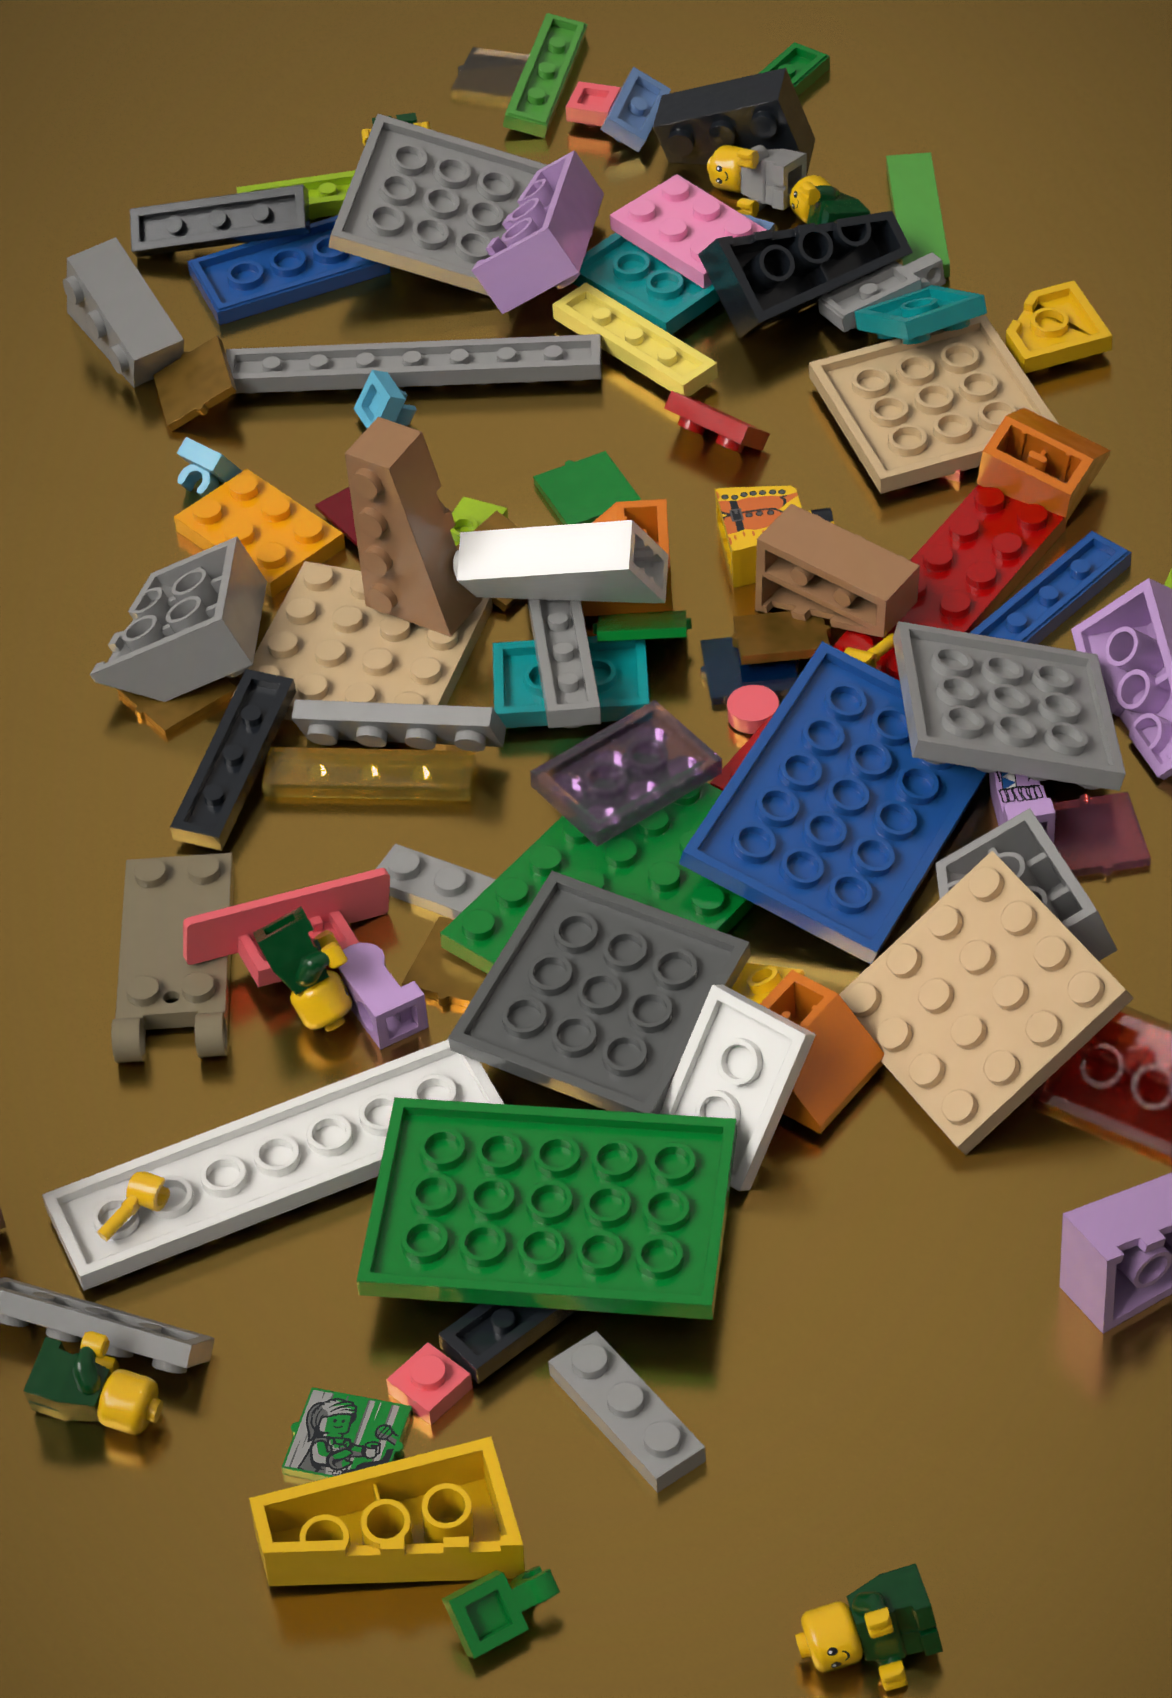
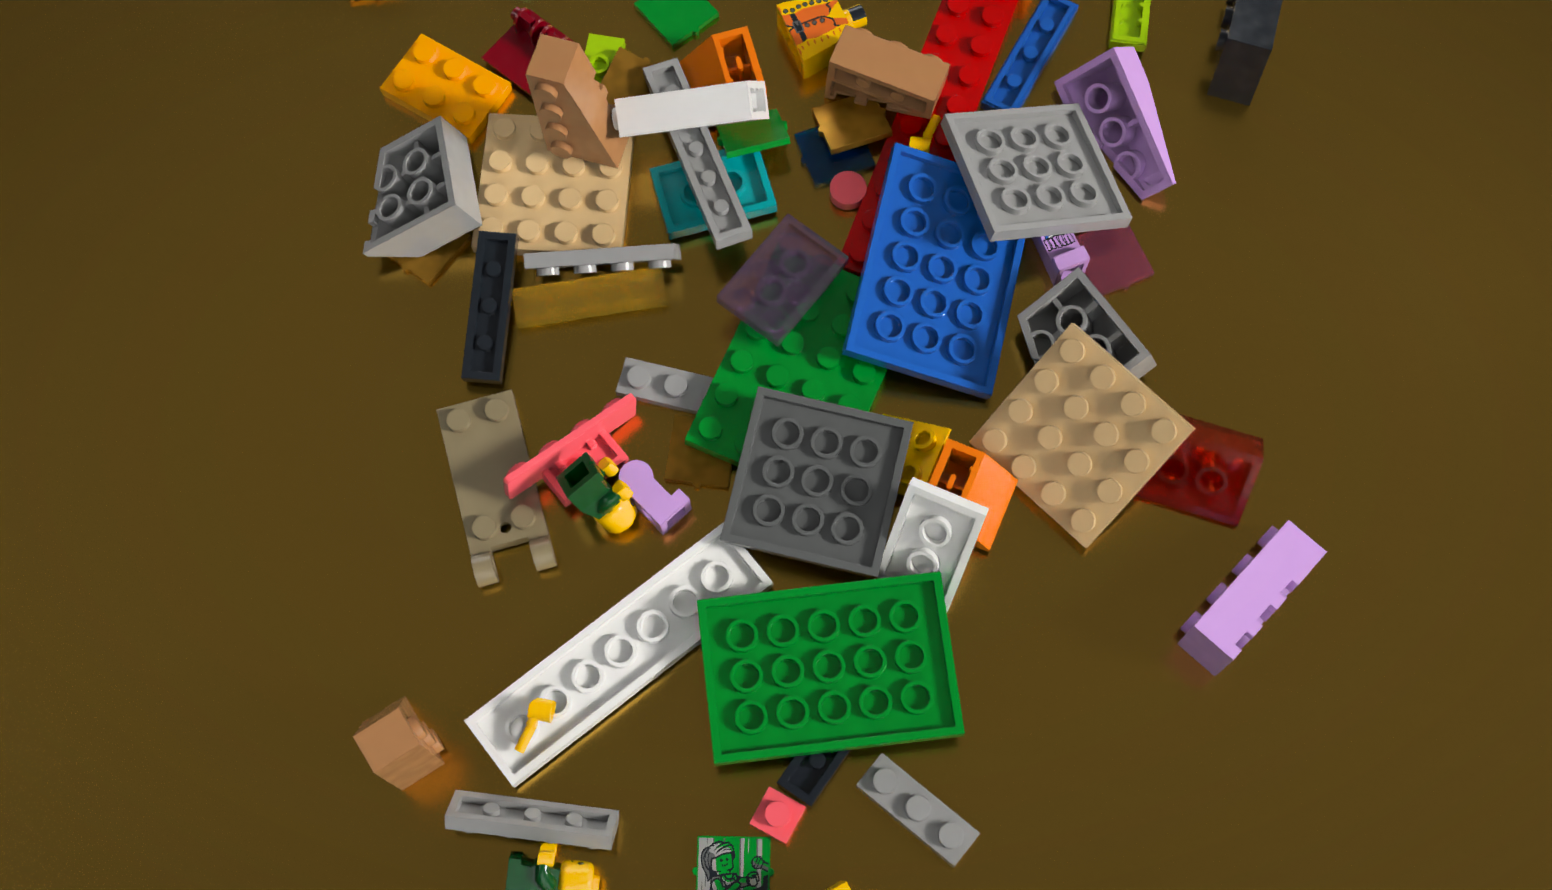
camera: 15 degrees left, 25 degrees up
medium azure tile [177,437,242,497] -> none

